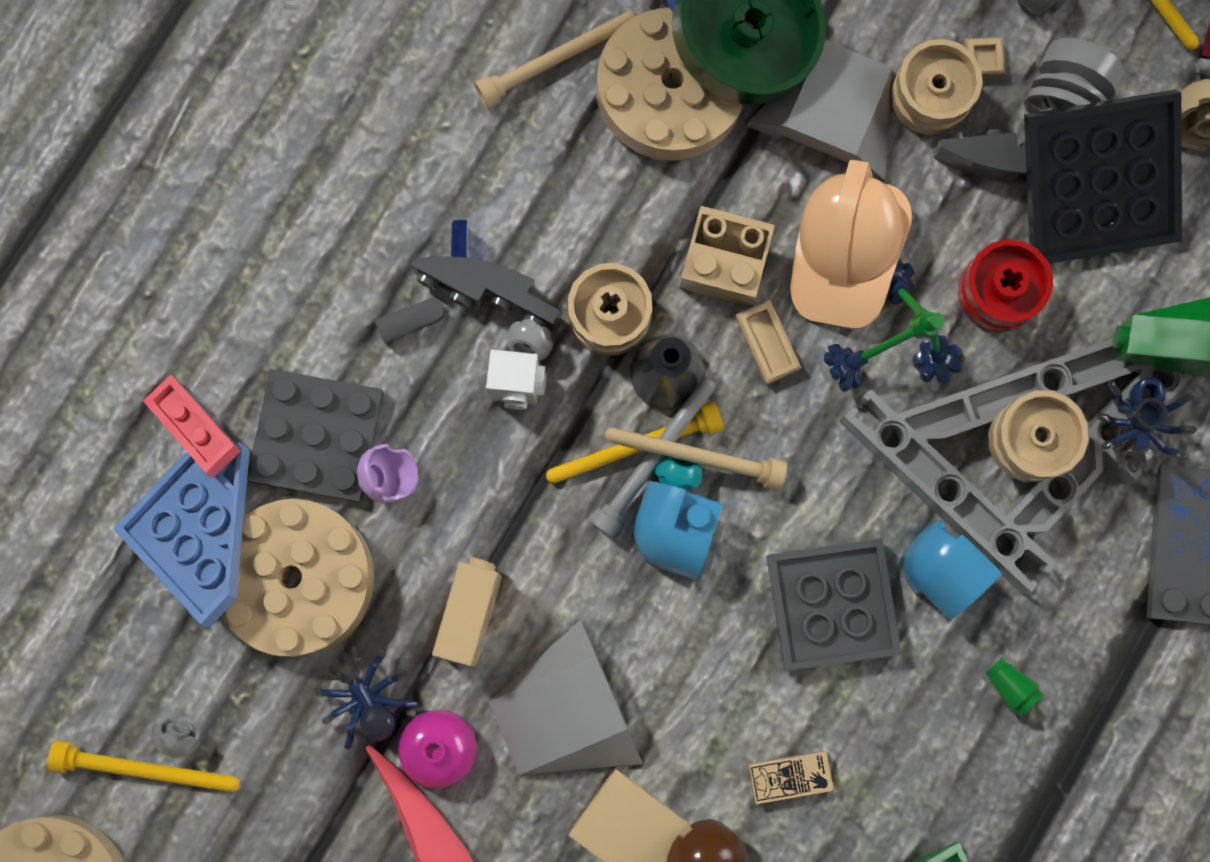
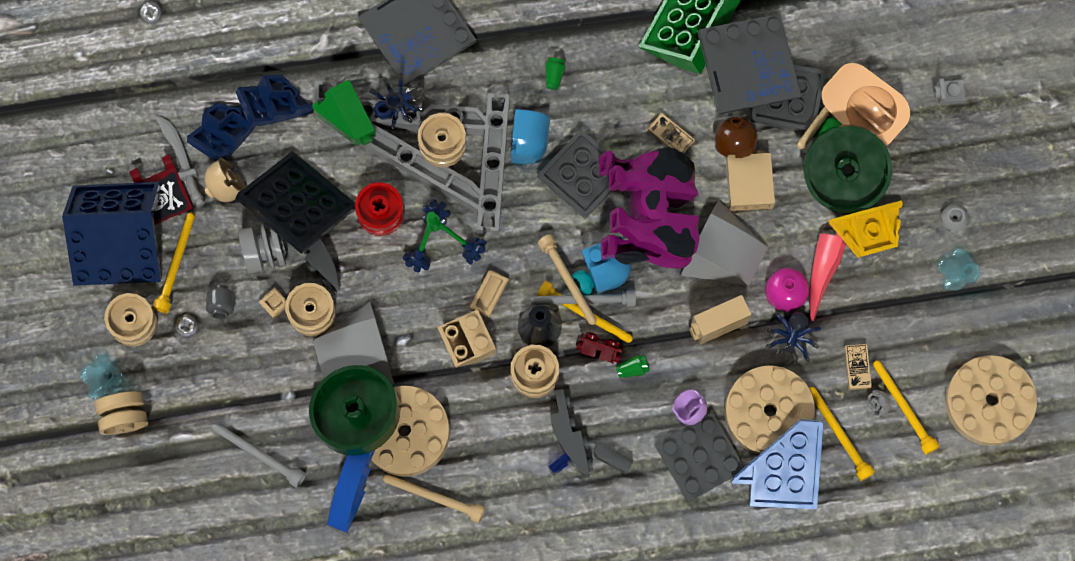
camera: 130 degrees left, 5 degrees down
coral plate [143,375,241,478] -> none
white brick [486,349,547,410] -> none
light grey plate [507,319,553,361] -> none
light nougat piece [790,160,912,329] -> none
none -> dark red hinge [576,332,624,364]
none -> magenta animal [599,147,700,269]
none -> green cone [616,354,650,378]
none -> yellow piece [809,387,876,481]
none -> tan tile [844,344,872,390]

